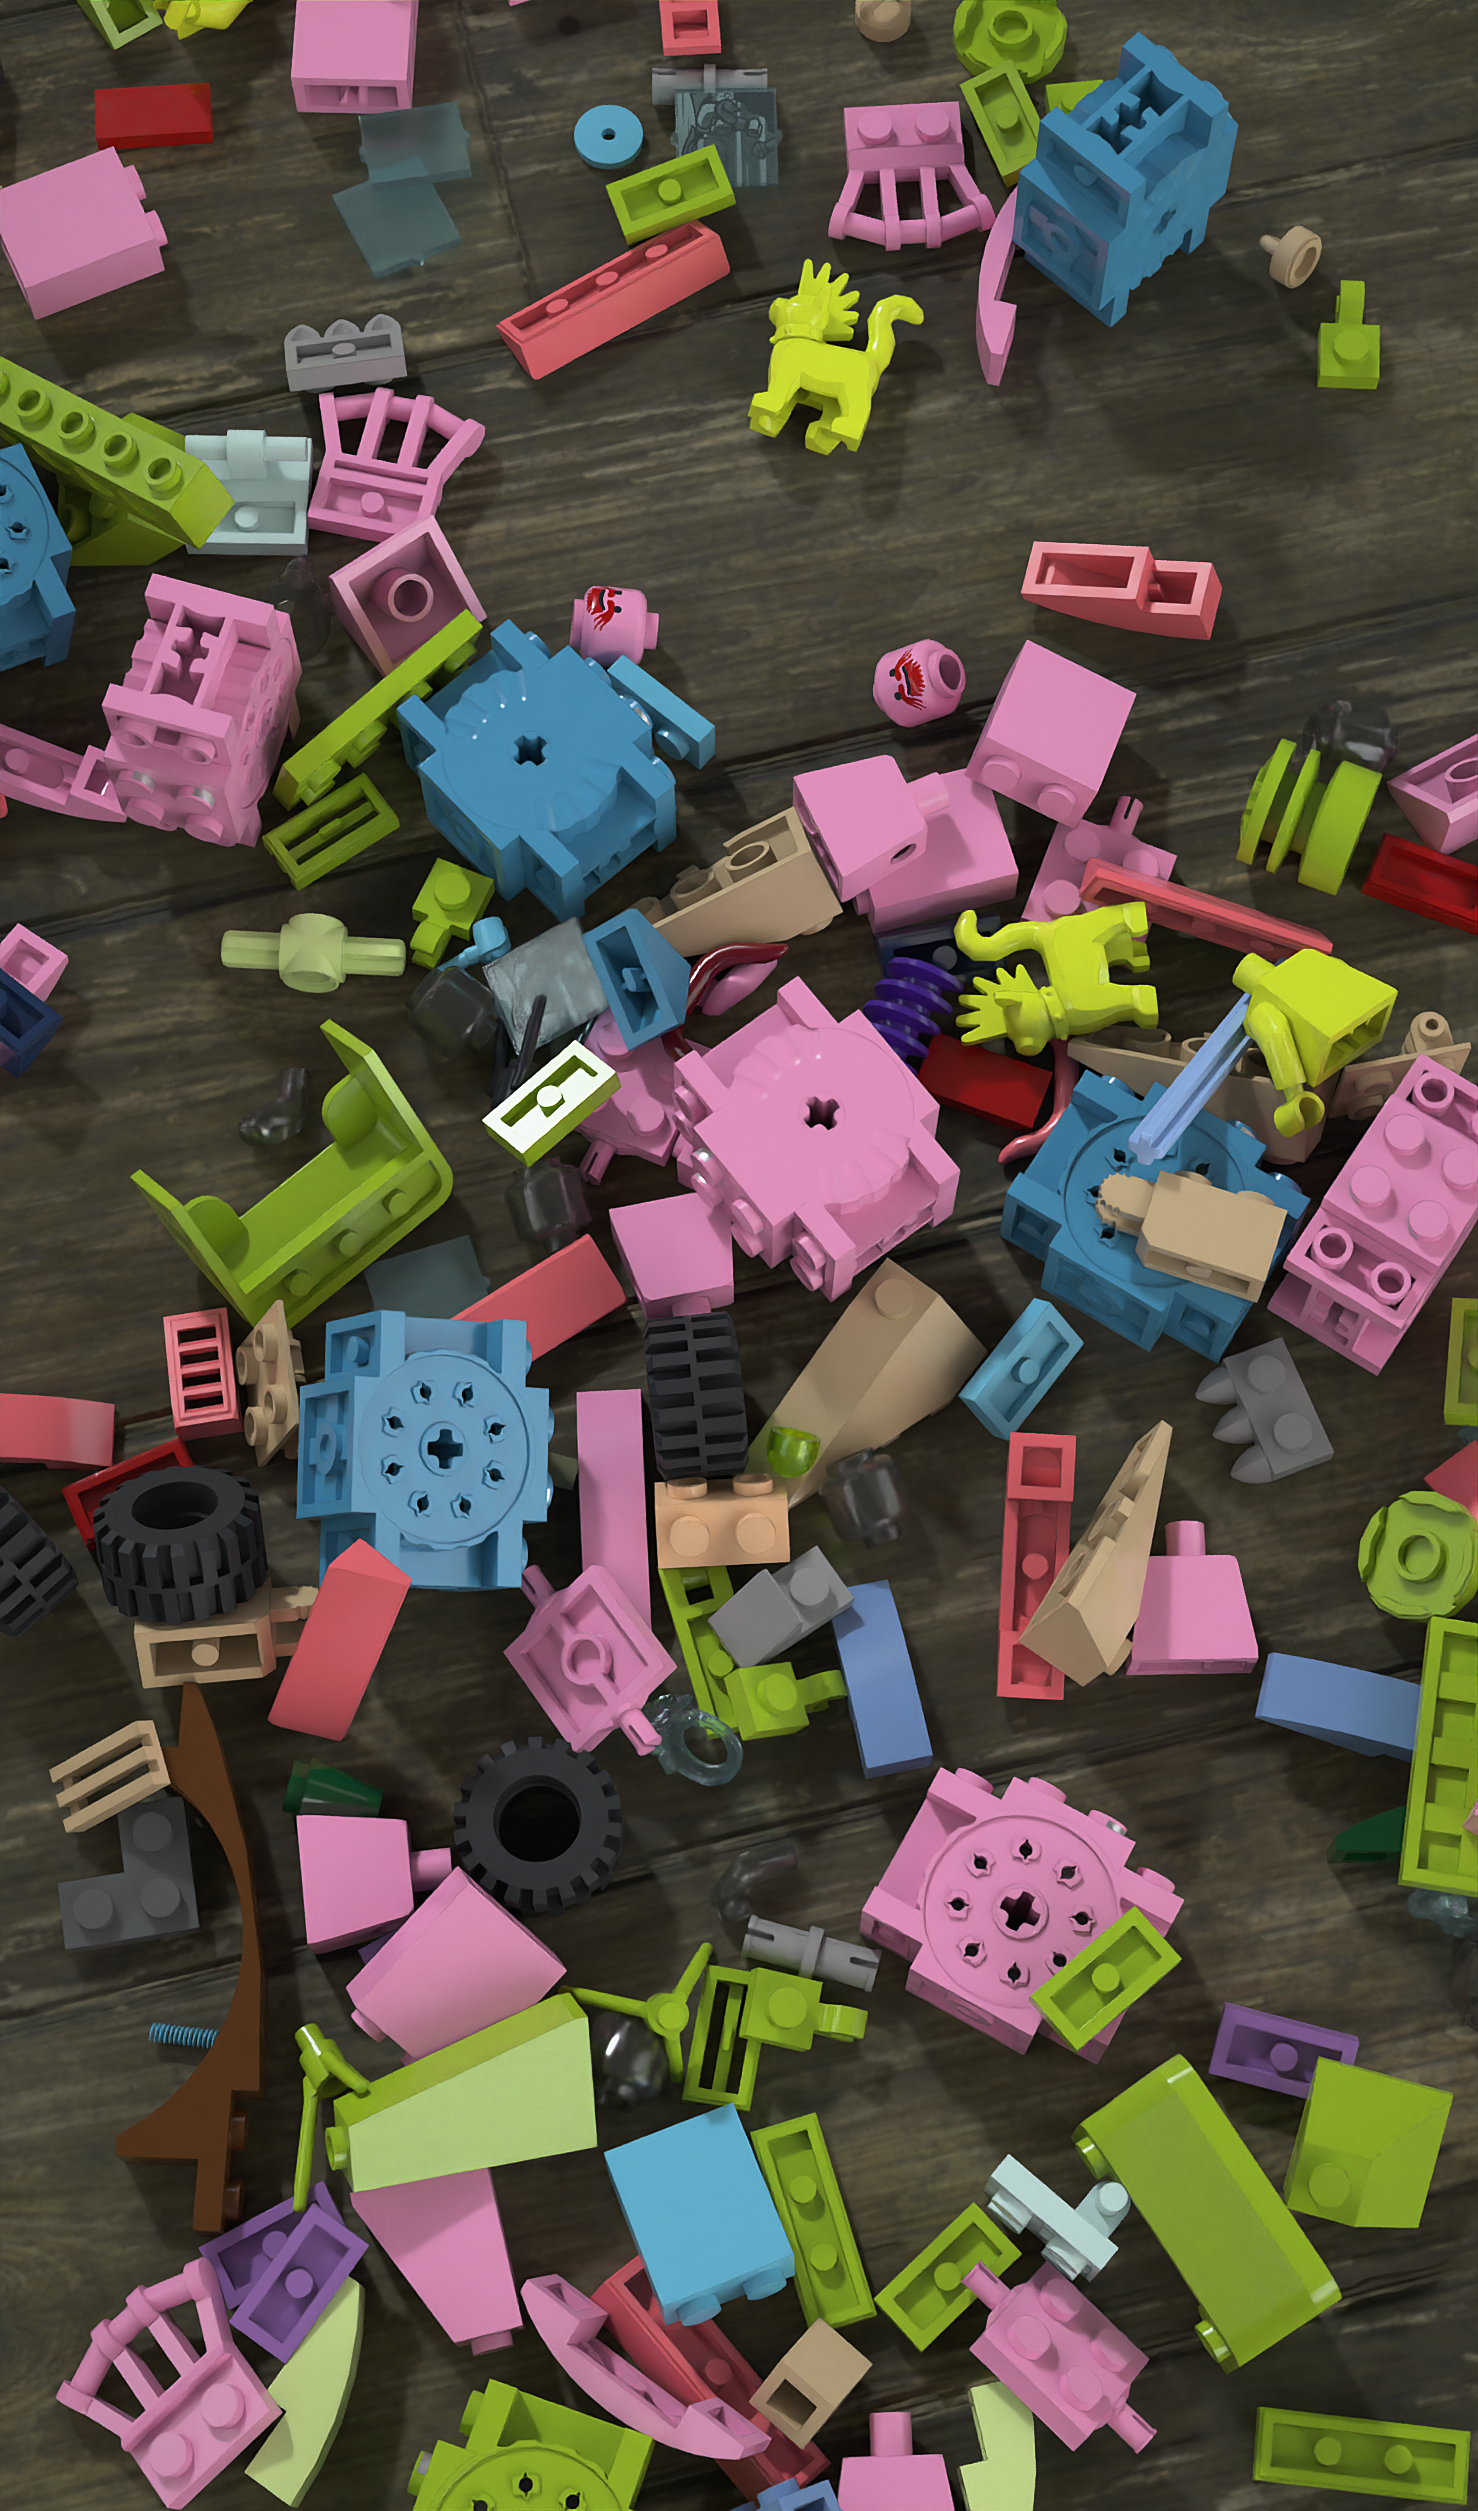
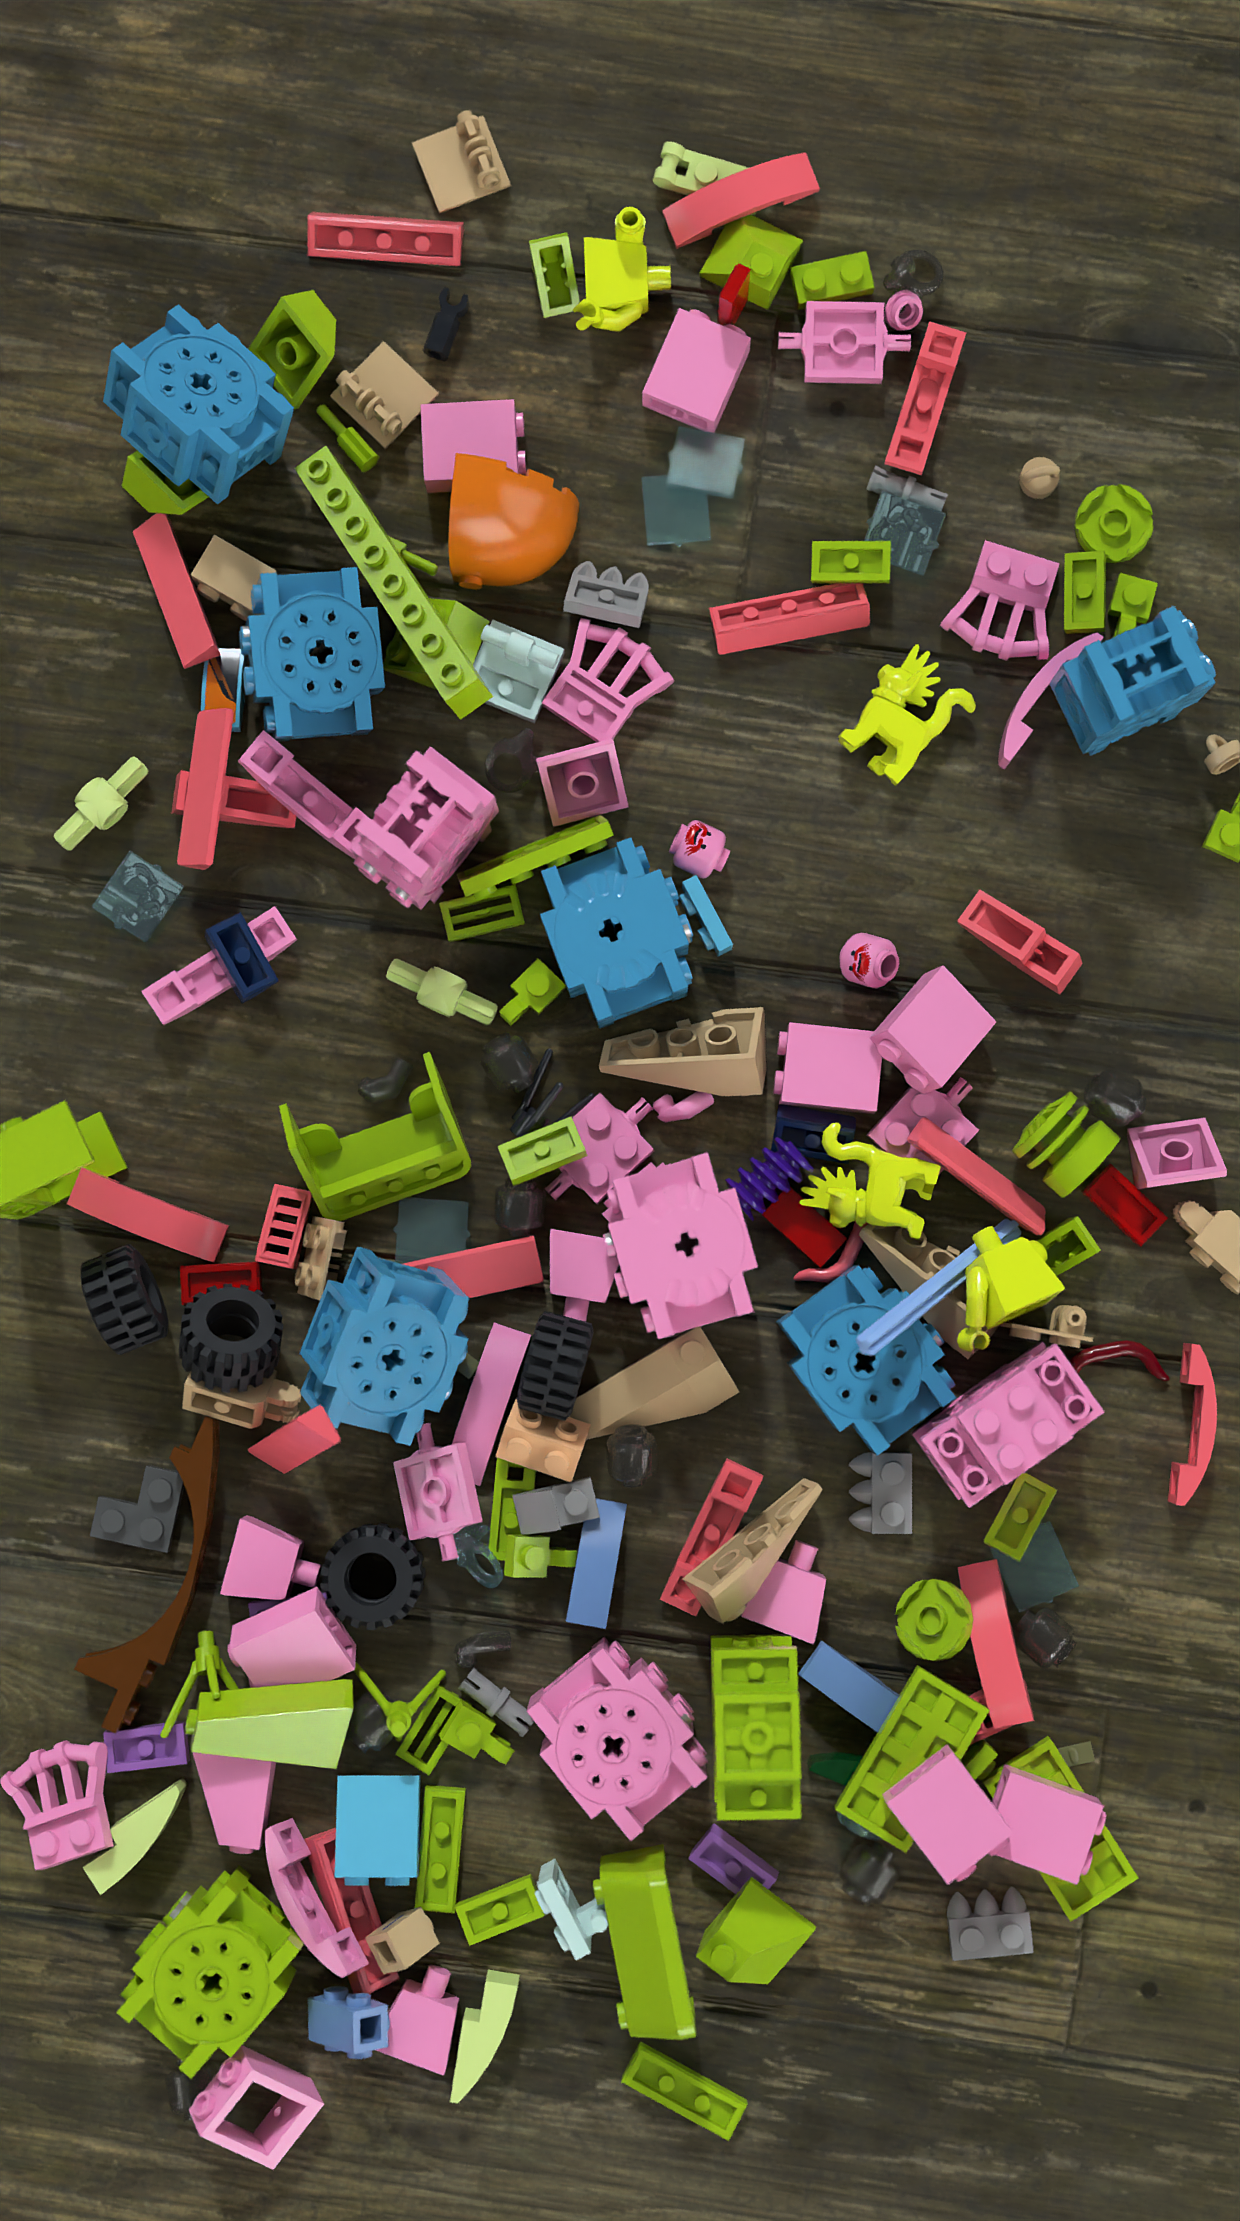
camera: 30 degrees right, 15 degrees up
tan tile [49,1720,171,1833] -> none
red tile [95,82,214,150] -> none
medium azure leg [149,2022,220,2049] -> none
medium lavender plate [229,2203,370,2364] -> none
dark green cone [281,1757,384,1822] -> none
medium azure hand [430,917,511,985] -> none
clear light blue piece [482,916,610,1055] -> none
medium azure wheel [574,105,643,170] -> none
dark azure slope [581,909,691,1051] -> none
dark red animal [660,942,789,1063] -> none
clear neon green hinge [766,1426,821,1478] -> none
bright pink torso [793,755,950,903] -> none
medium azure plate [958,1298,1084,1441] -> none
bright pink plate [961,2260,1157,2454] -> none
lime plate [1029,1906,1182,2054] -> none
tan hinge [1094,1170,1288,1303] -> none
none -> orange brick [449,453,579,589]
none -> lime piece [710,1634,801,1820]
none -> lime slope [1035,1216,1101,1276]

